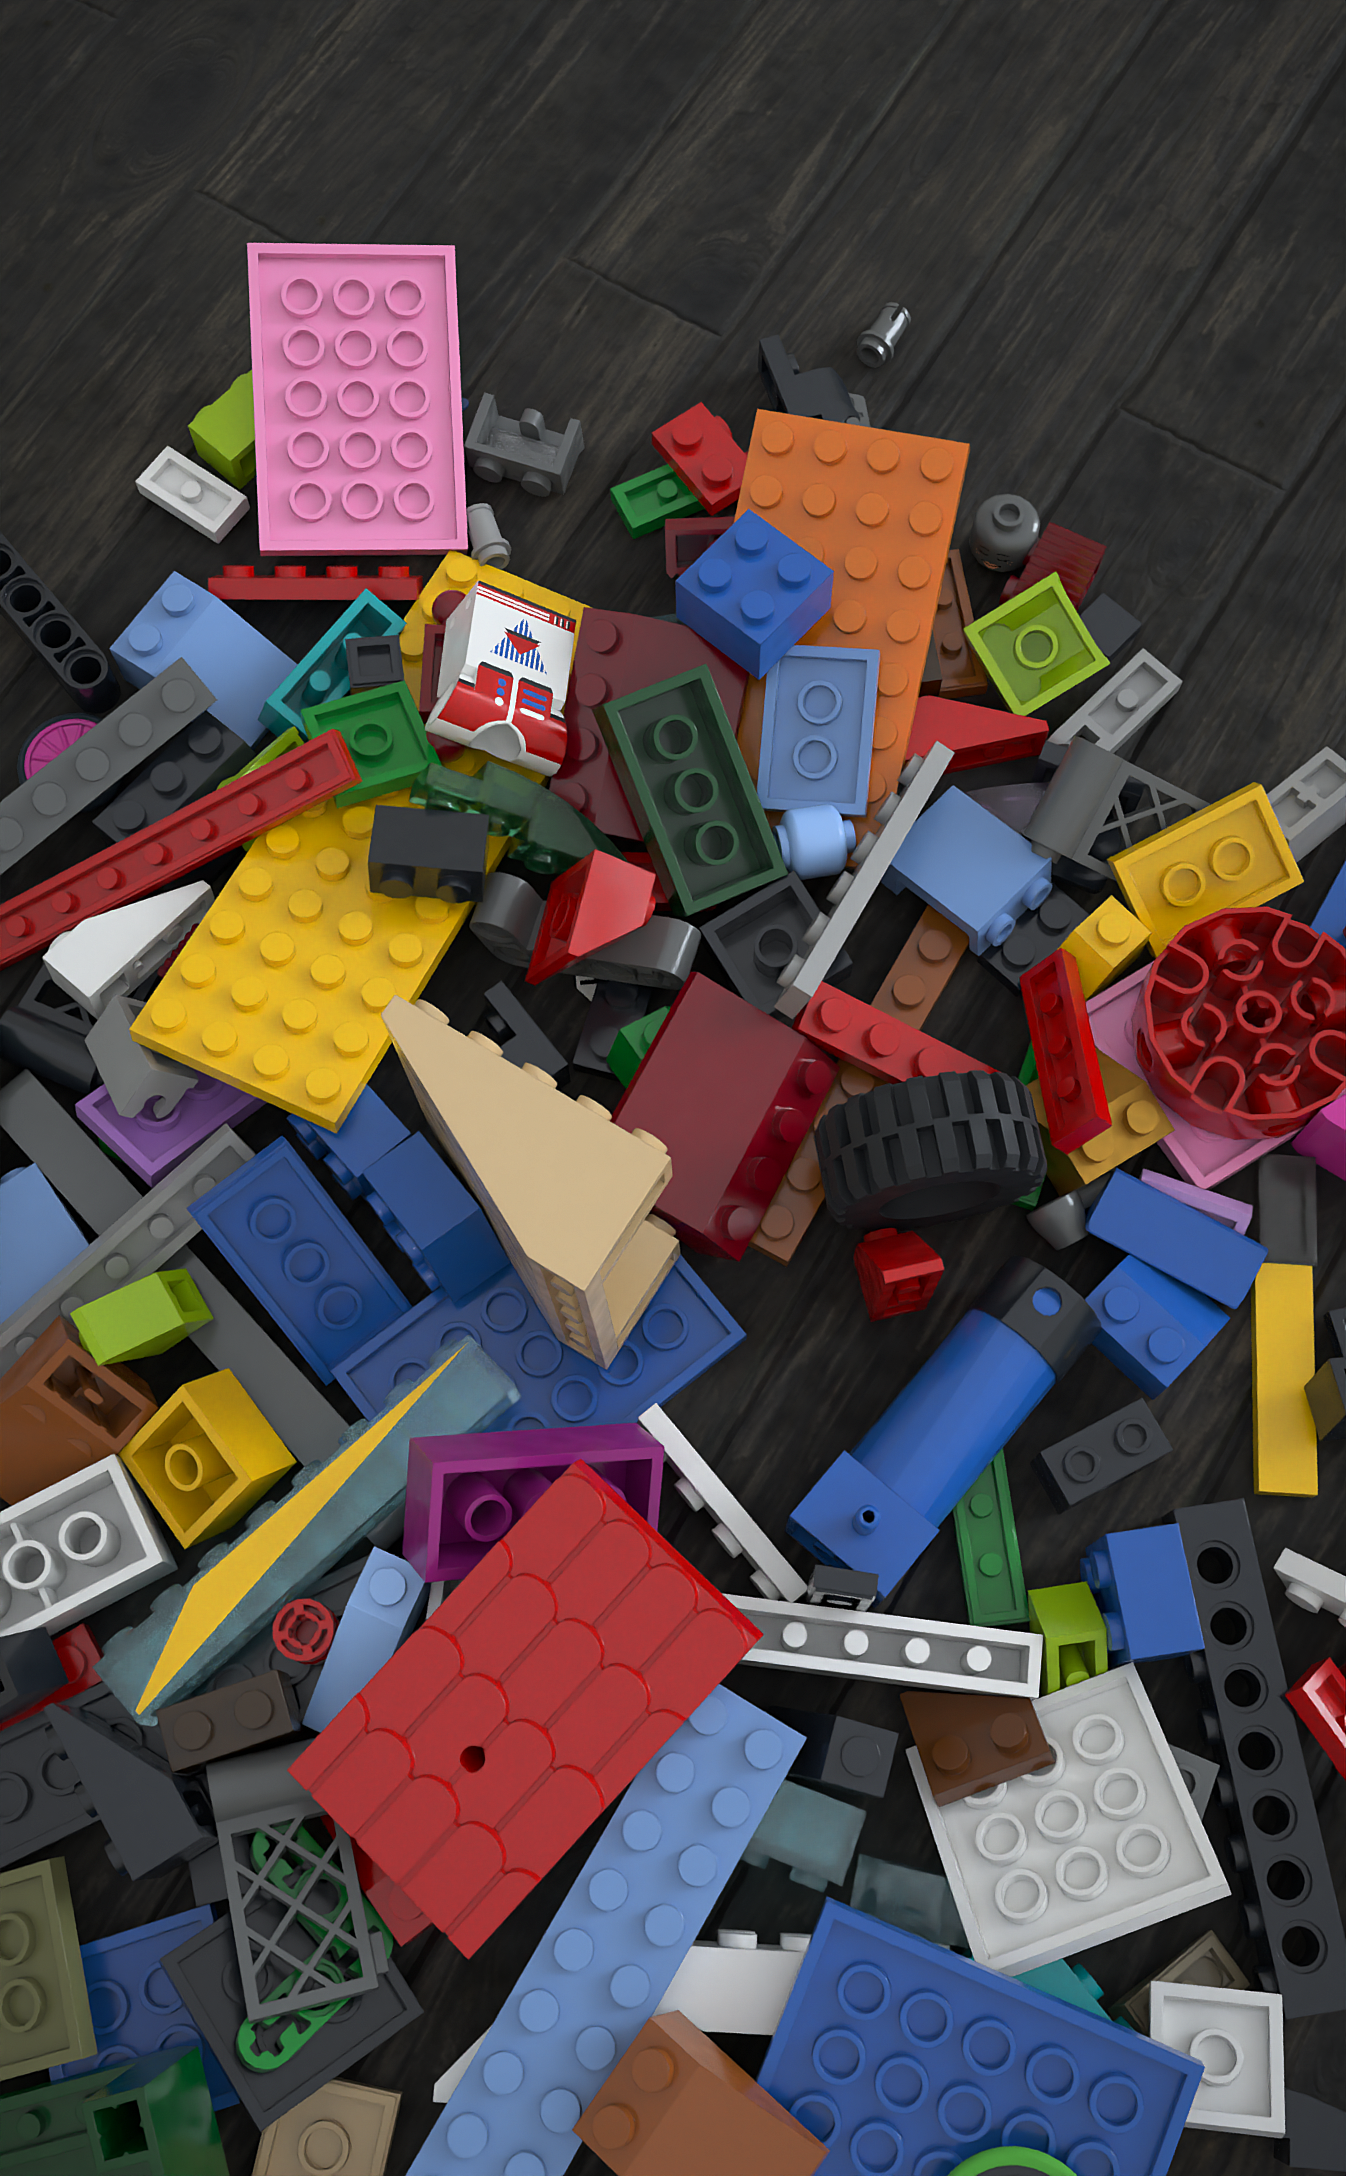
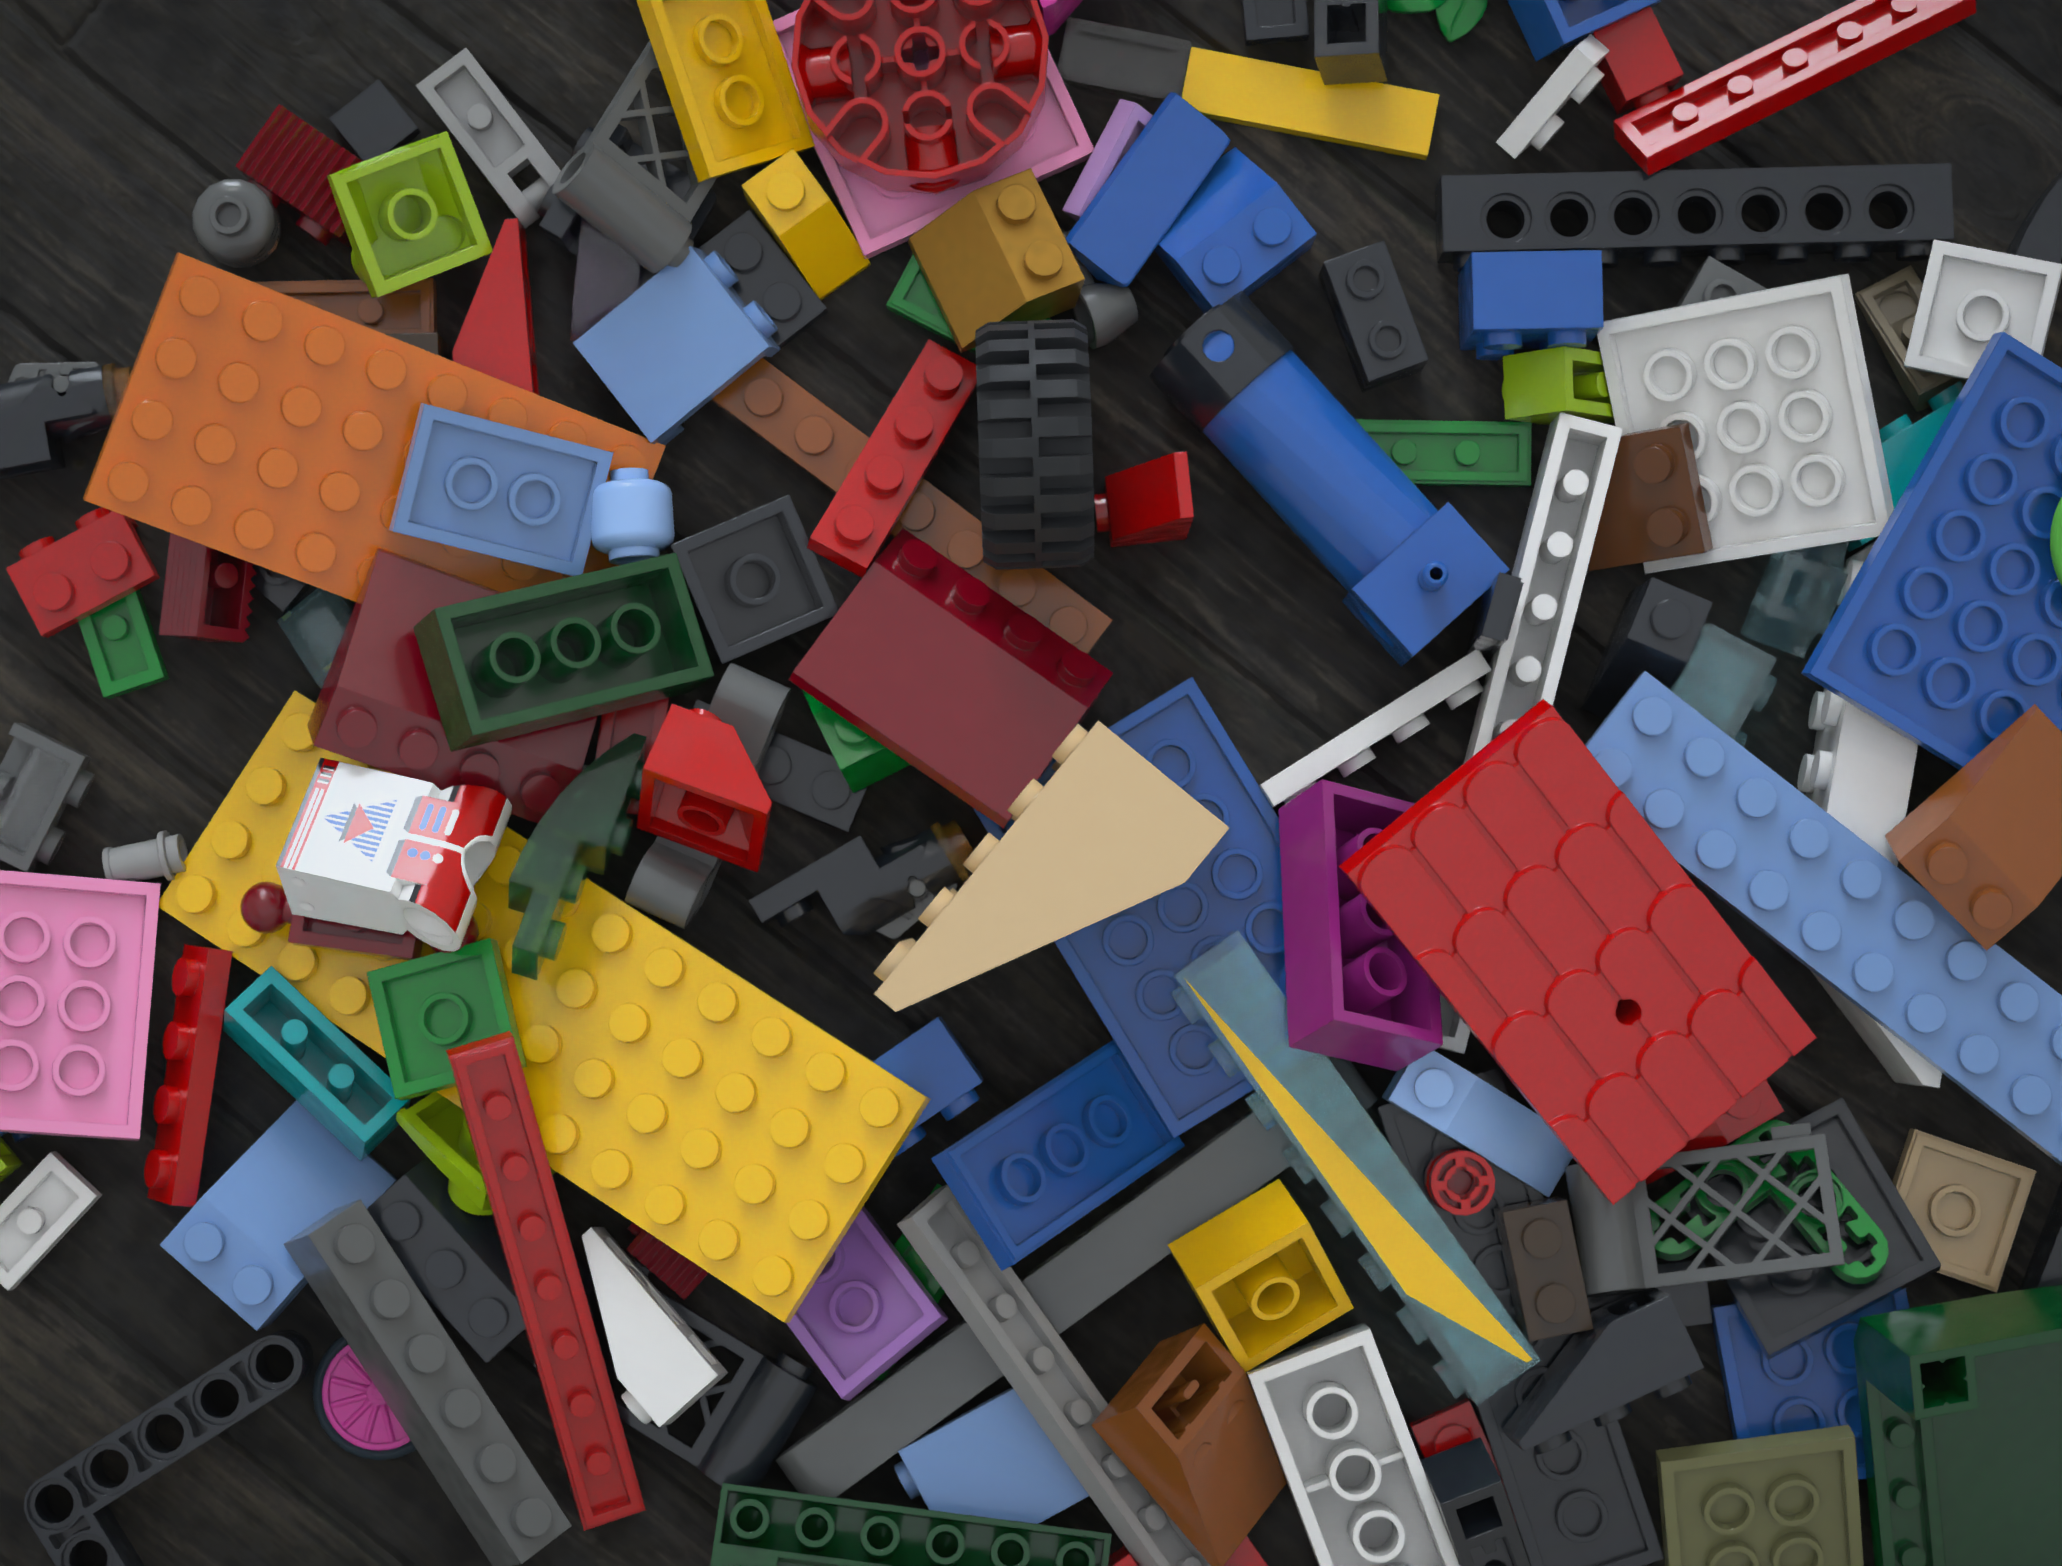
camera: 85 degrees left, 15 degrees up
lime slope [70,1268,214,1366] -> none
light grey hinge [84,995,199,1119] -> none
black tile [345,635,404,695] -> none
blue brick [362,1131,510,1303] -> none
black brick [368,805,489,904] -> none
blue brick [675,509,834,680] -> none
light grey plate [774,741,955,1019] -> none
red plate [1019,948,1112,1155] -> none

